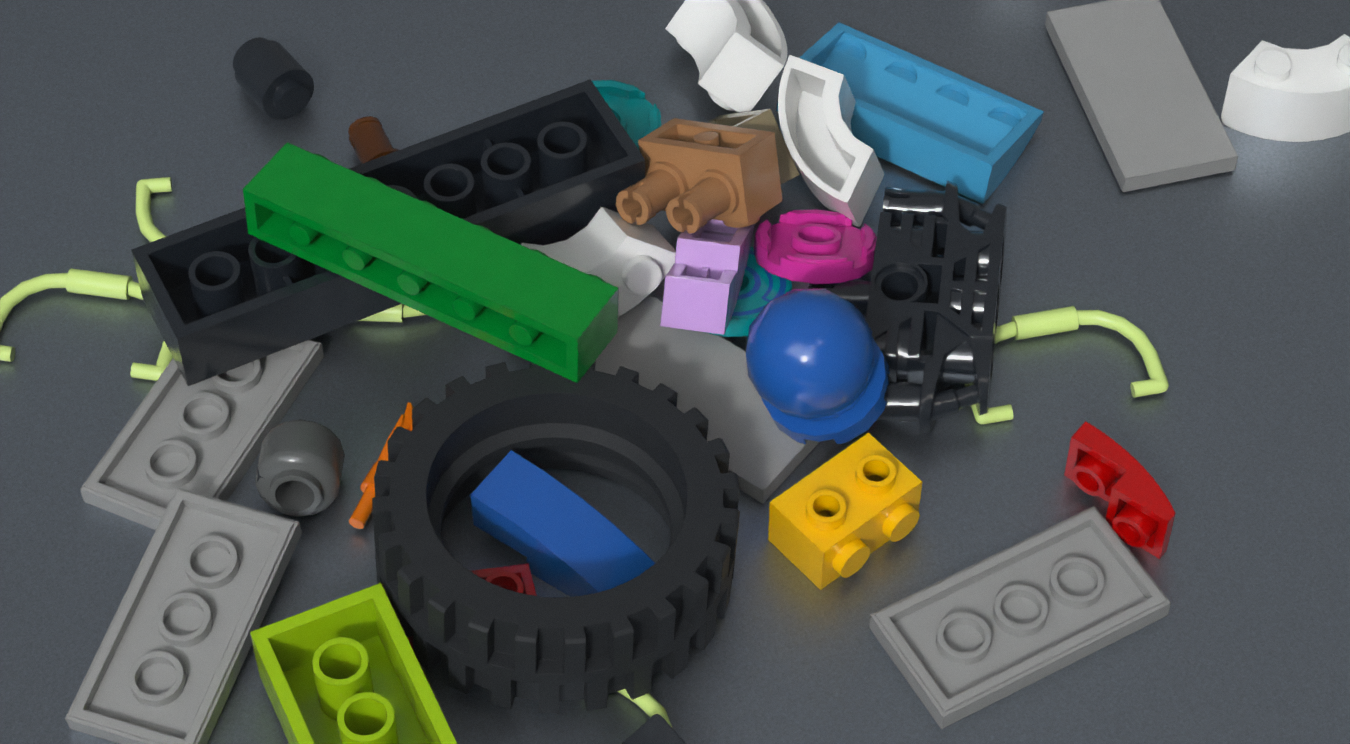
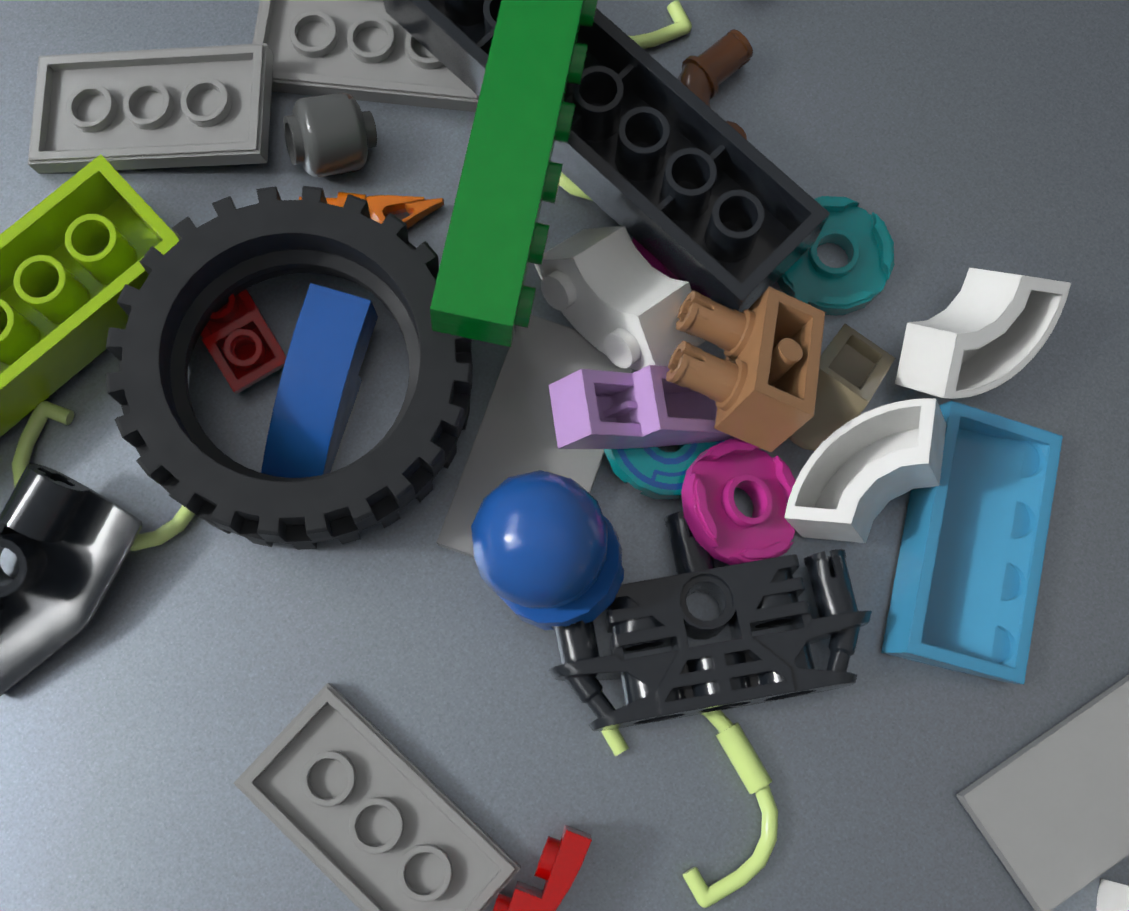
camera: 70 degrees right, 25 degrees up
yellow brick [768,432,922,590] -> none

